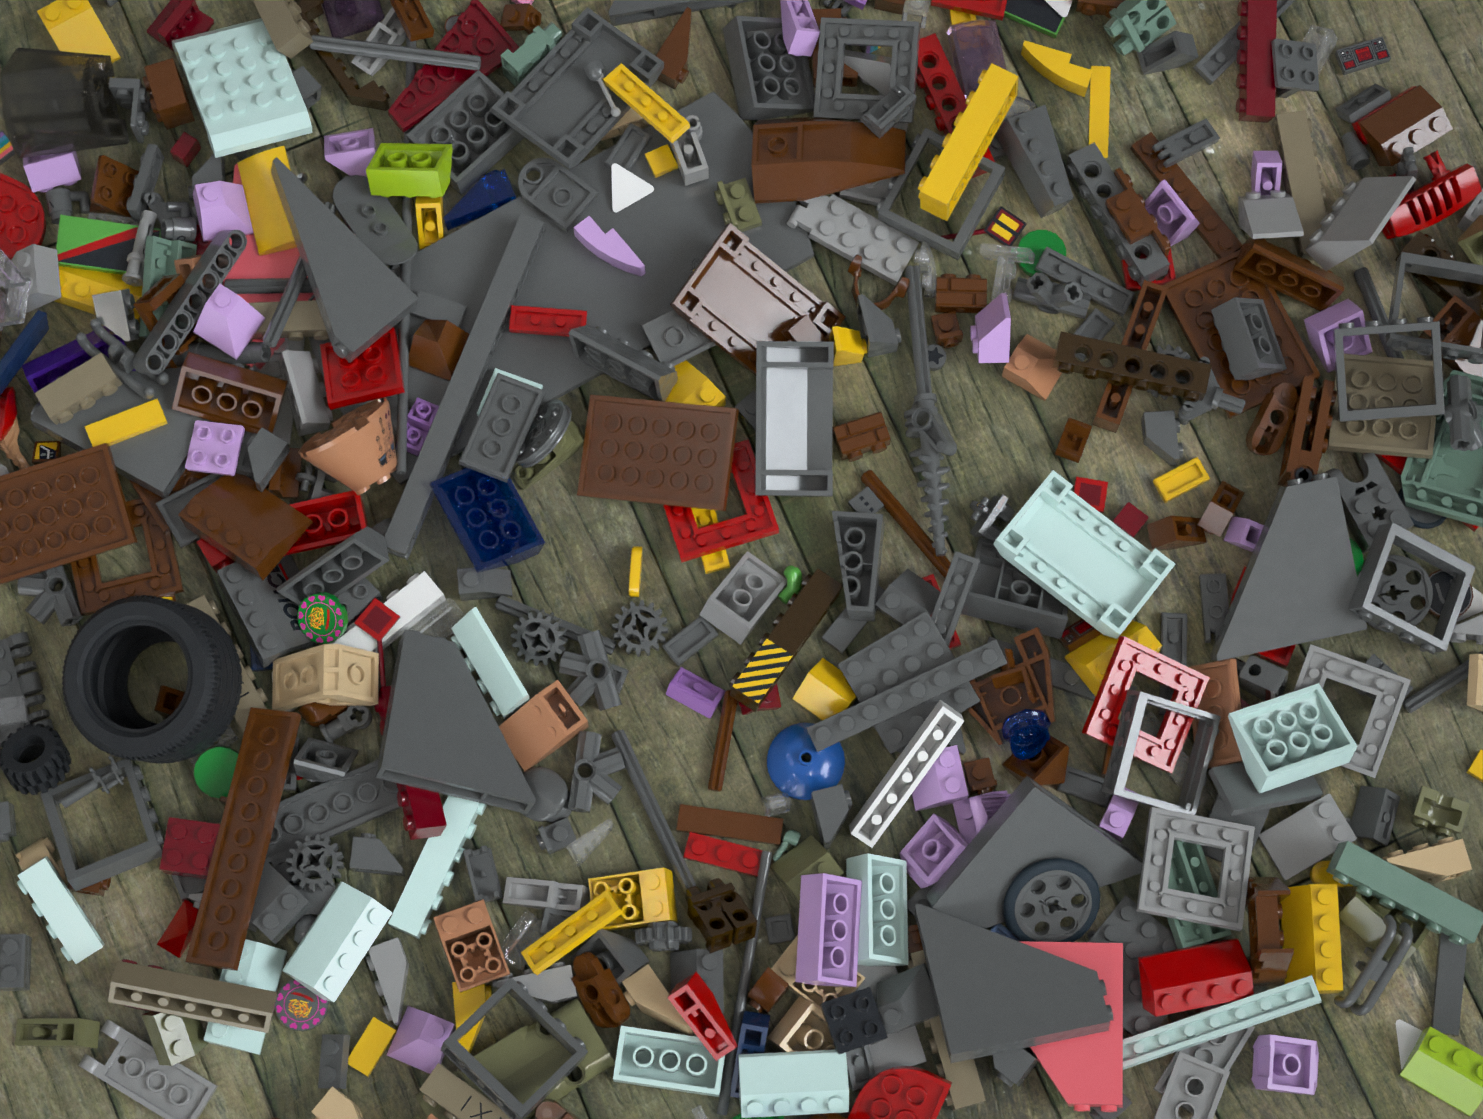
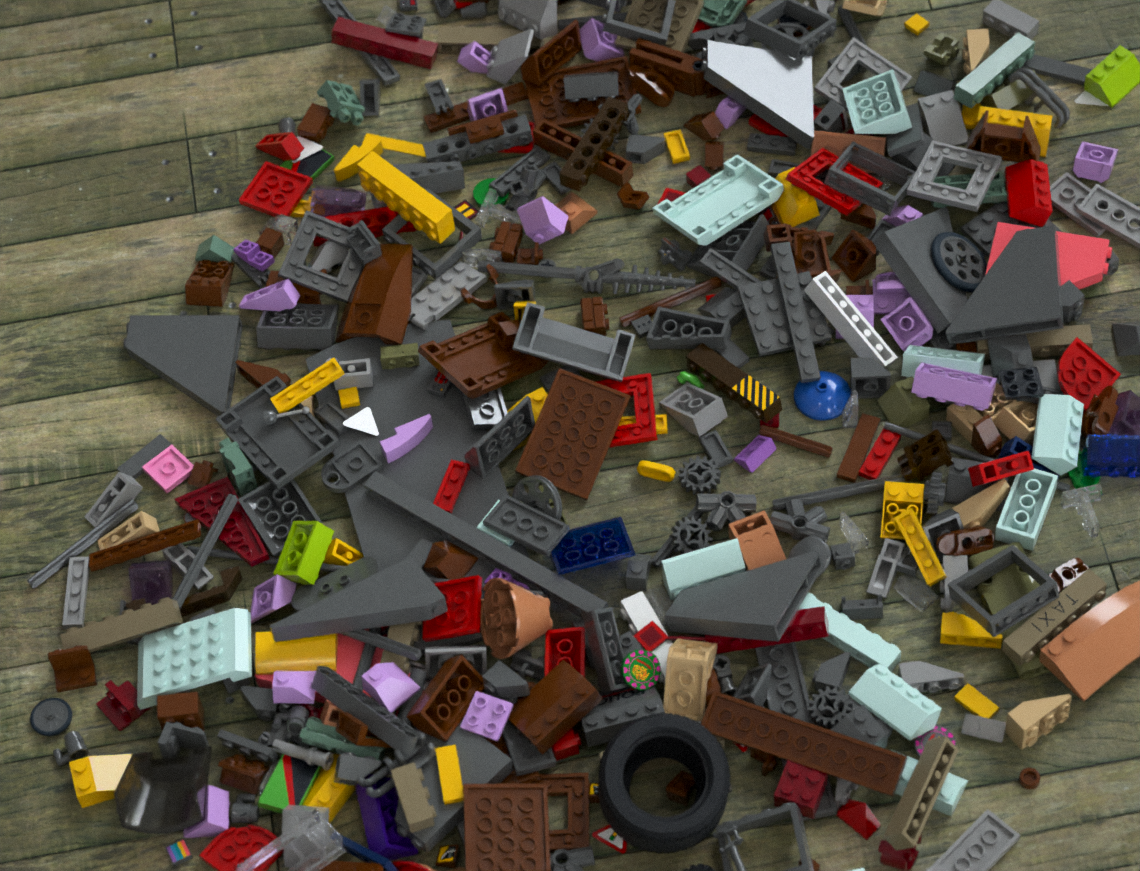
camera: 70 degrees left, 20 degrees down
olive slope [142,1011,208,1066] -> none
dark red piece [170,132,201,167] -> none
green tile [194,745,239,798] -> none
lavender slope [387,1006,456,1074] -> none
nougat slope [433,899,510,992] -> none
clear blue slope [444,169,516,231] -> none
sand green hand [771,830,801,862] -> none
yellow slope [792,658,857,721] -> none
clear blue hat [1002,709,1051,760] -> none
light aqua plate [1123,975,1322,1070] -> none

